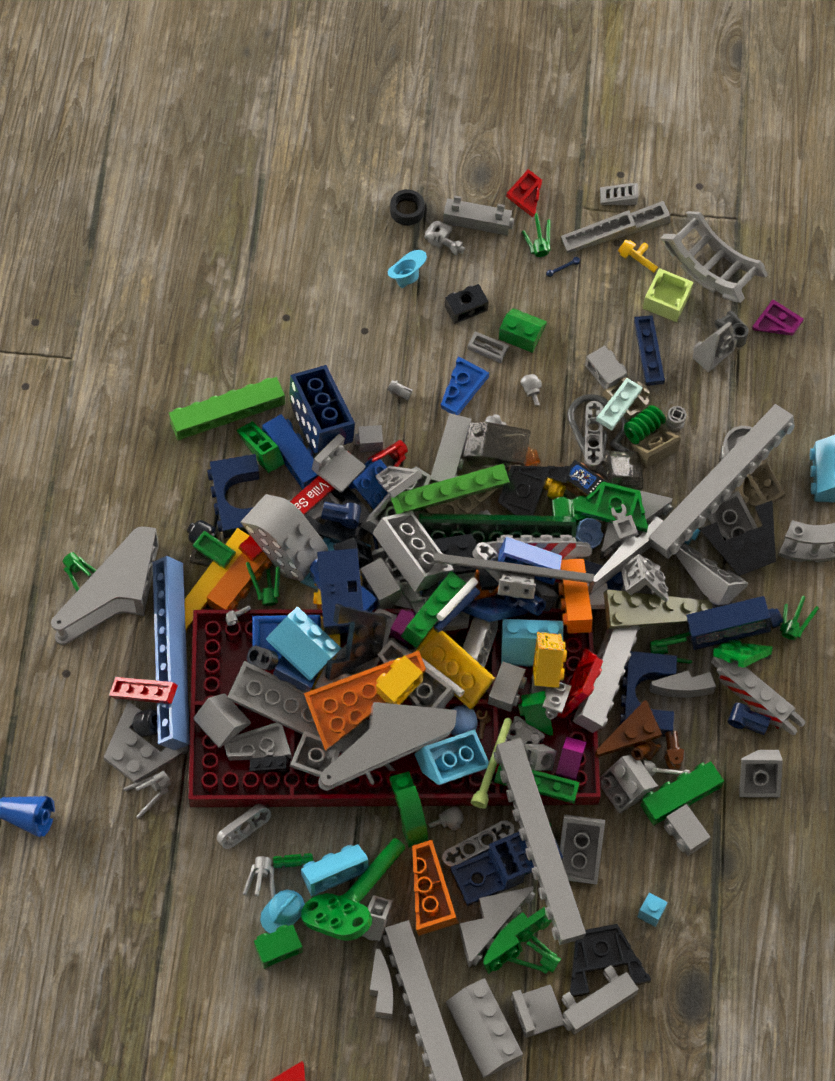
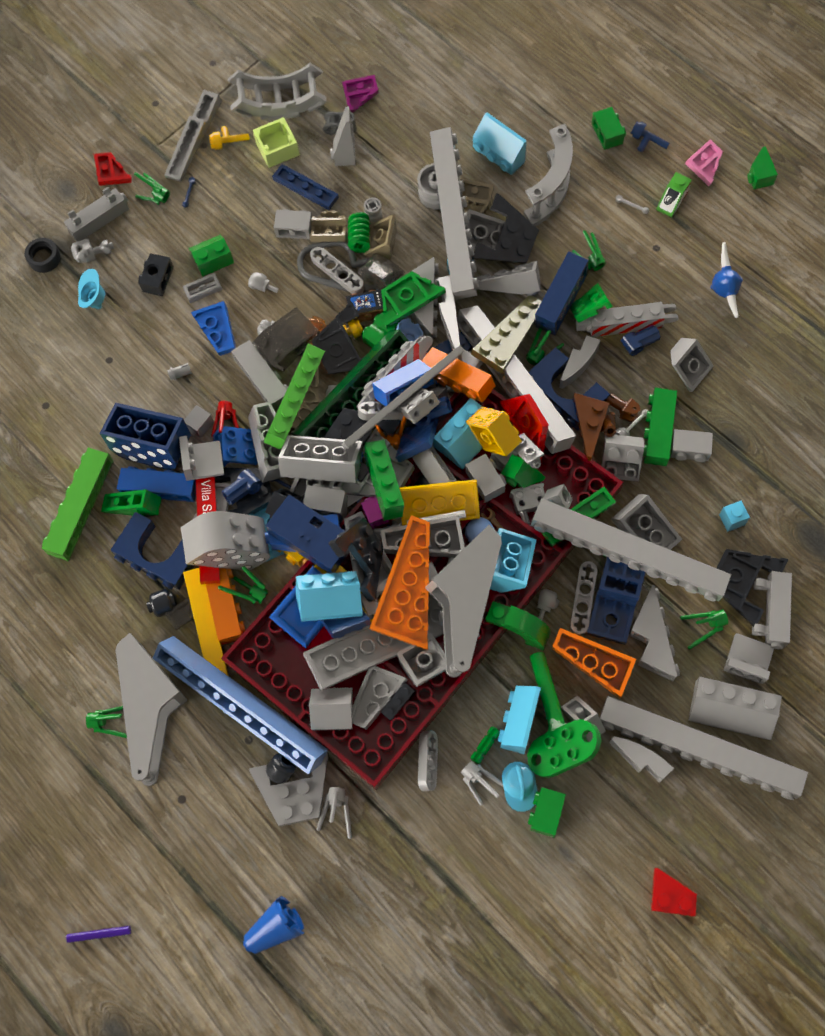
camera: 40 degrees left, 5 degrees up
plate [109,677,178,704] -> none
green tile [192,531,236,569] -> none
light grey hand [226,606,251,626] -> none
black plate [247,646,279,671] -> none
light grey wing [375,466,422,498] -> none
yellow brick [376,656,423,705] -> none
dark blue bar [434,588,480,633] -> none
white bar [436,578,478,621] -> none
yellowish green piece [471,718,512,809] -> none
green slope [483,907,552,974] -> none
magenta slope [556,737,586,780] -> none
light aqua tile [596,378,643,430] -> none
light grey slope [600,183,638,205] -> none
light grey plate [611,504,638,541] -> none
light grey bracket [621,554,669,602] -> none

